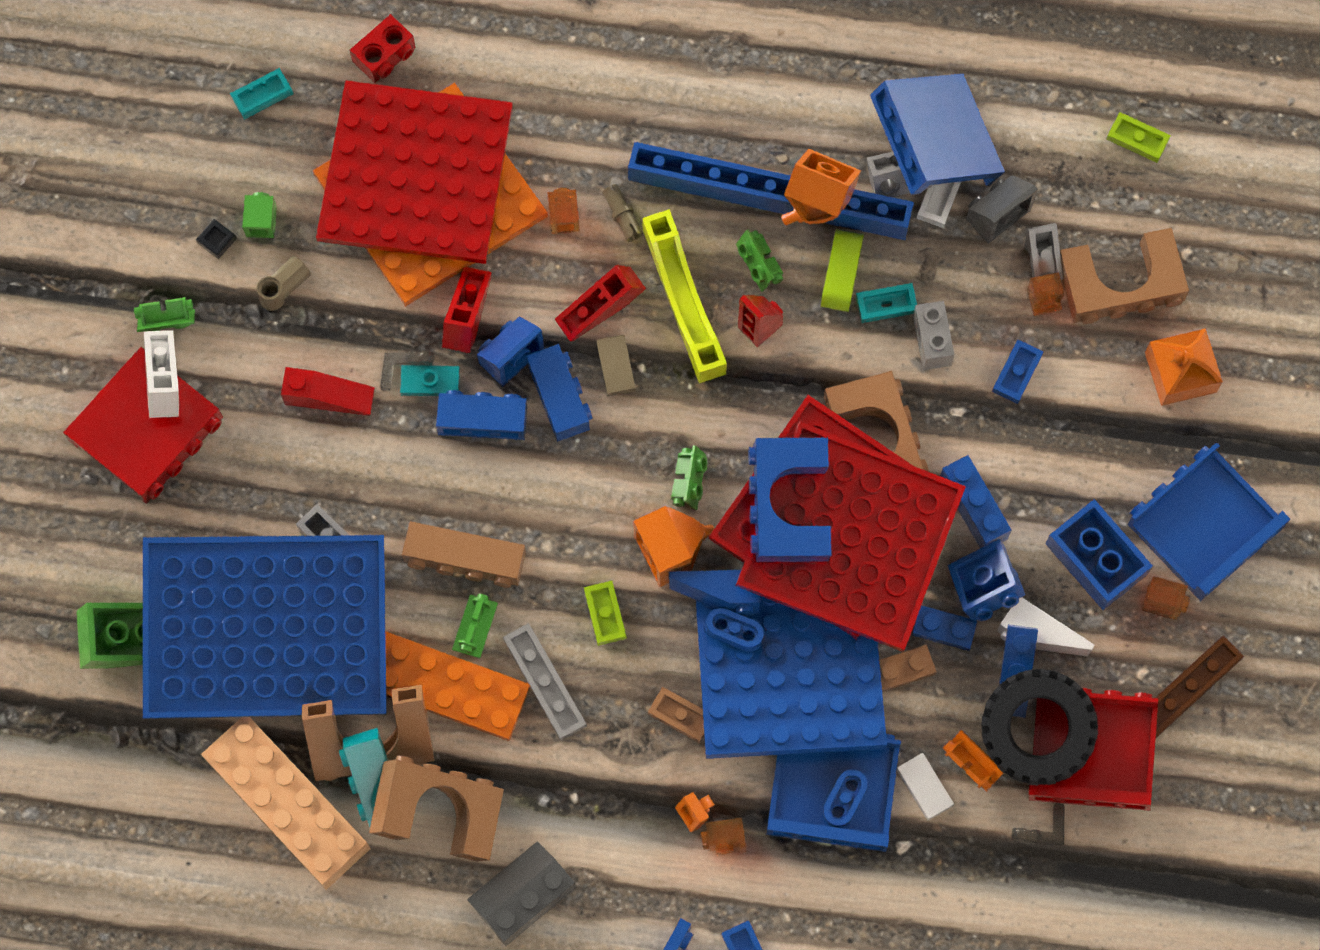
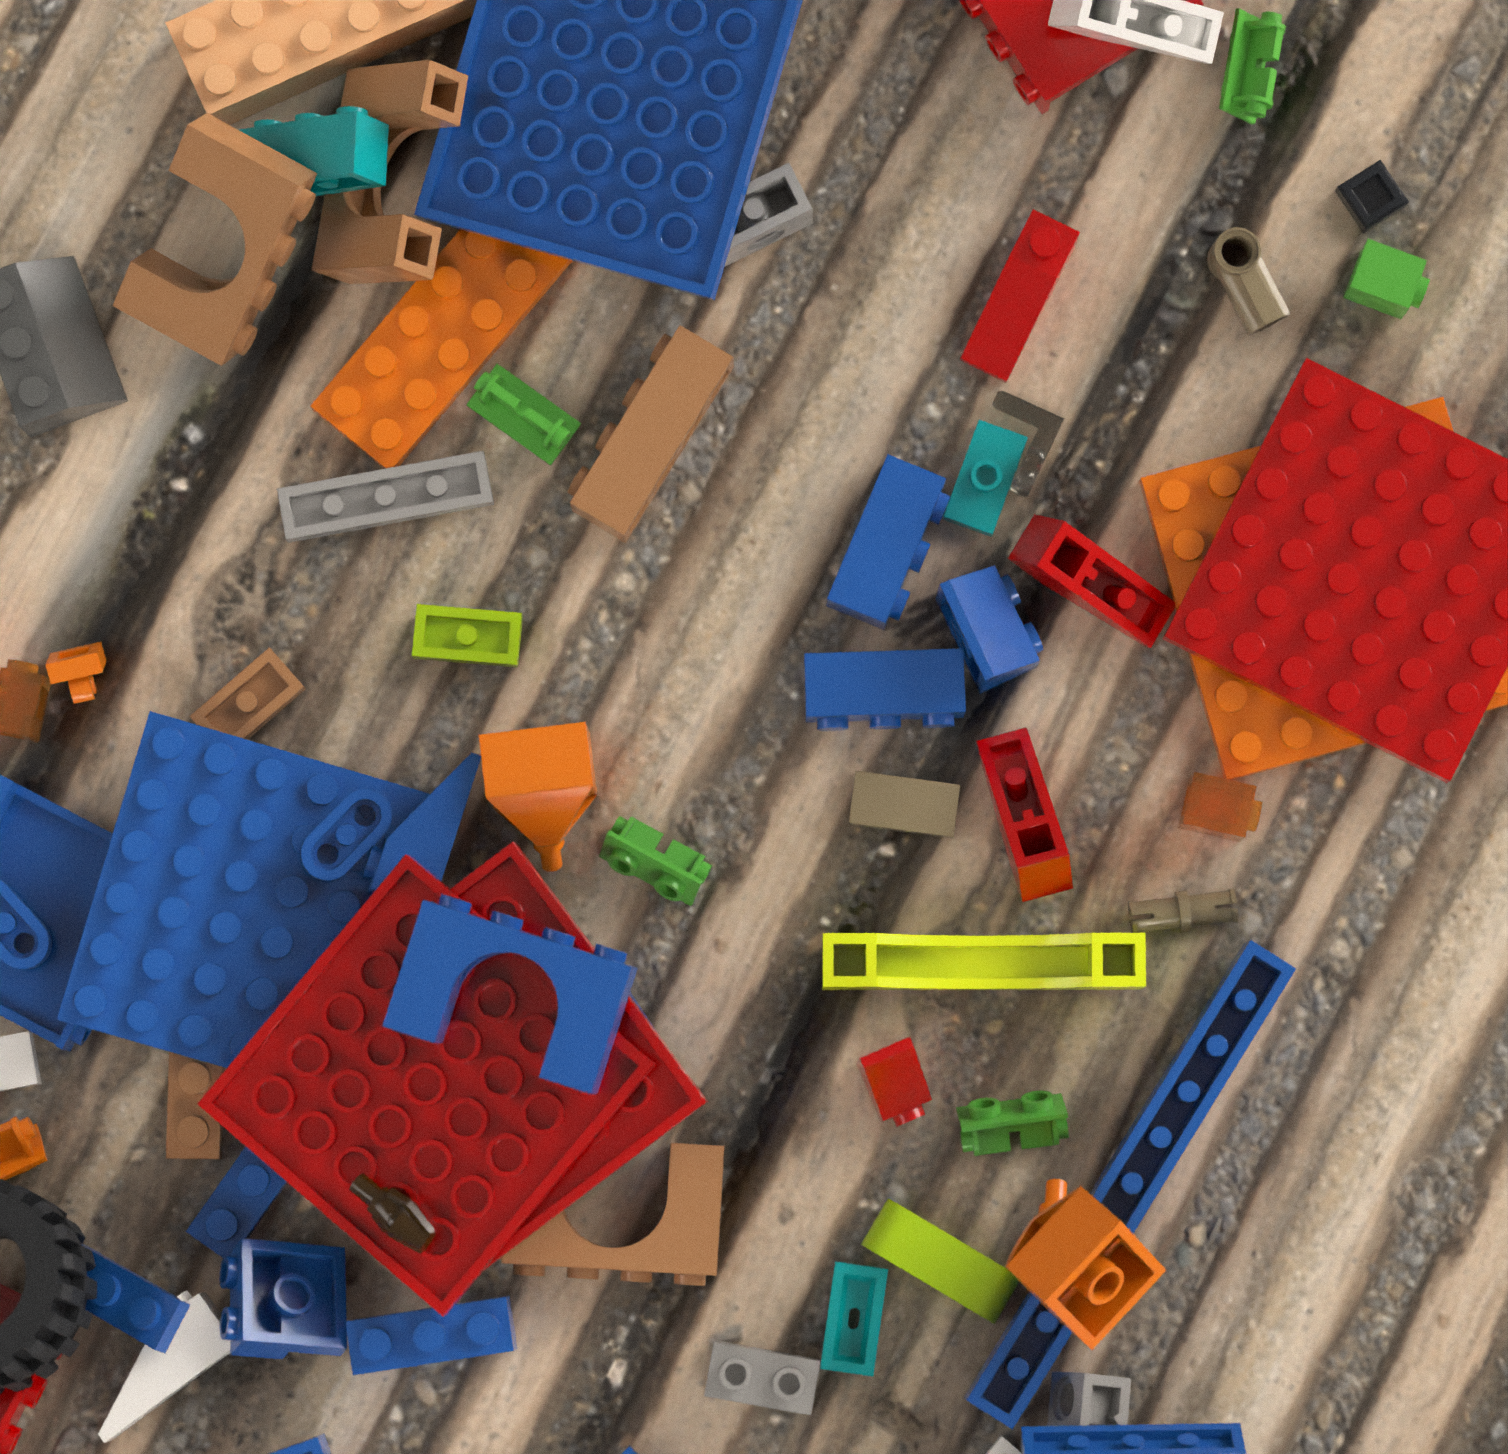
camera: 110 degrees right, 10 degrees up
none -> dark brown piece [349,1173,435,1254]

